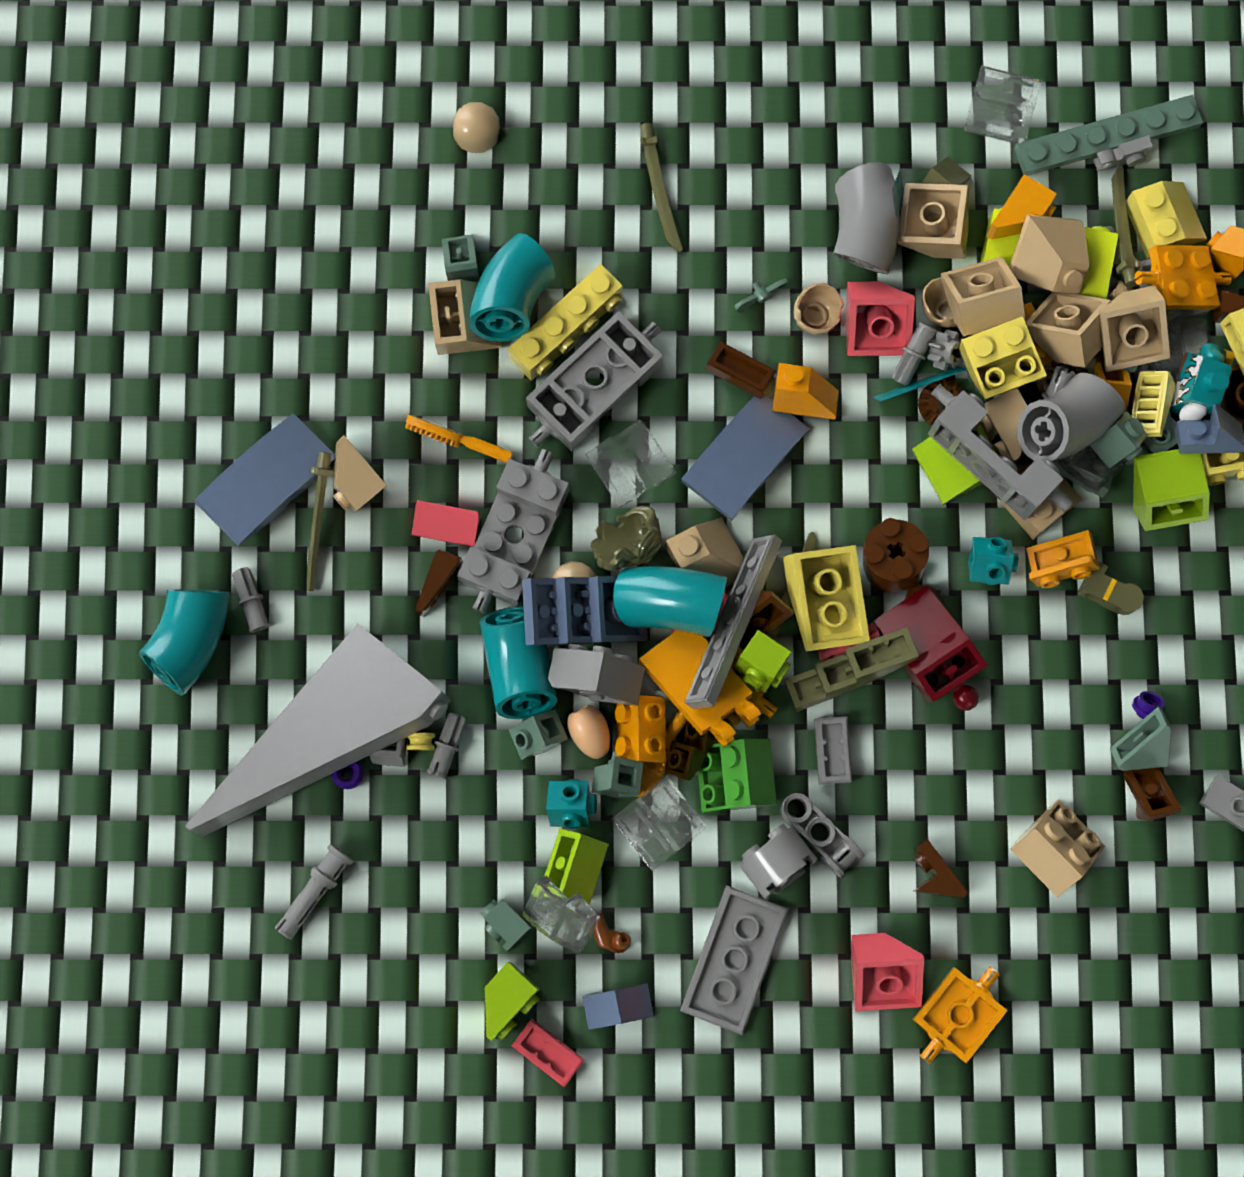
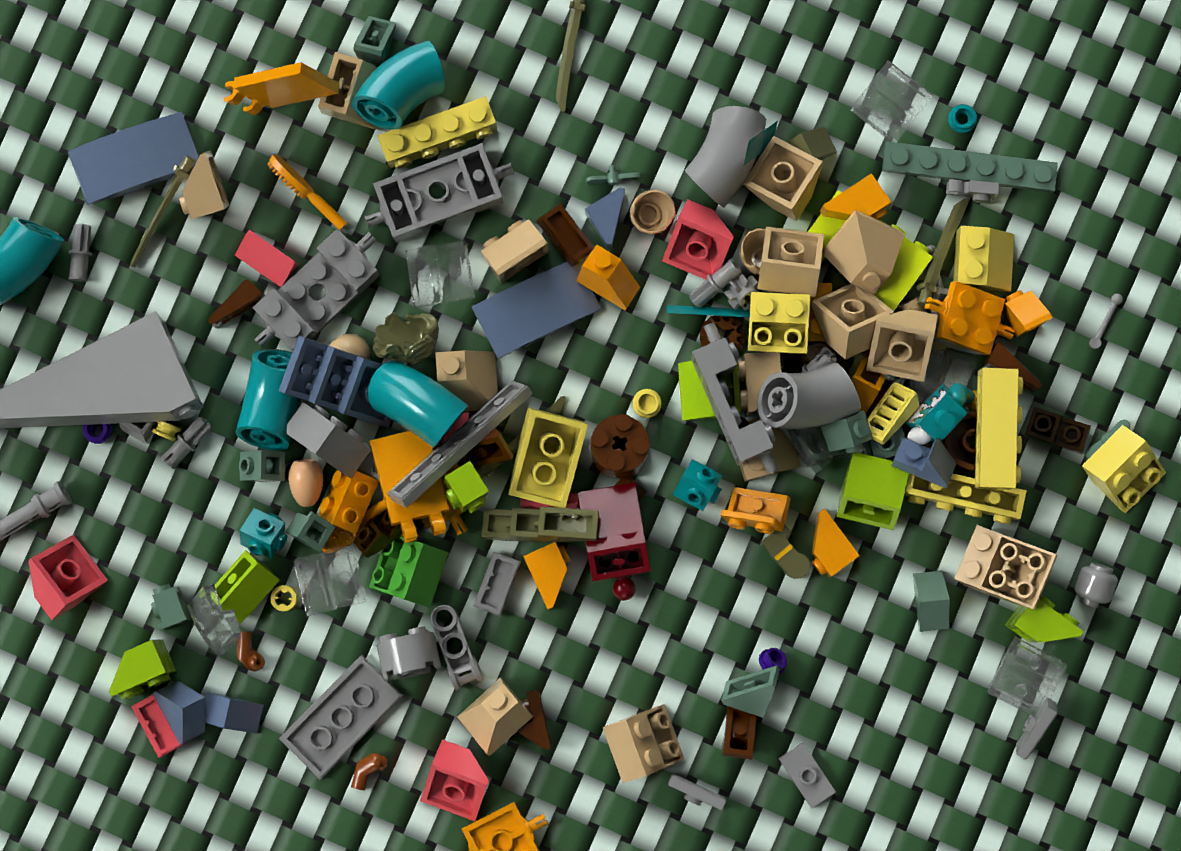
camera: 30 degrees right, 5 degrees up
none -> coral slope [29,534,108,620]
none -> sand blue slope [153,681,205,745]
none -> light orange tile [224,62,339,115]
none -> light yellow bush [270,585,298,612]
none -> dark orange arm [351,753,387,791]
none -> tan slope [457,677,533,756]
none -> tan slope [481,220,549,284]
none -> light orange slope [523,542,570,610]
none -> sand blue slope [585,188,625,249]
none -> light yellow plate [633,389,661,418]
none -> light grey plate [667,774,726,810]
none -> light orange slope [811,508,860,577]
none -> teal plate [948,104,977,133]

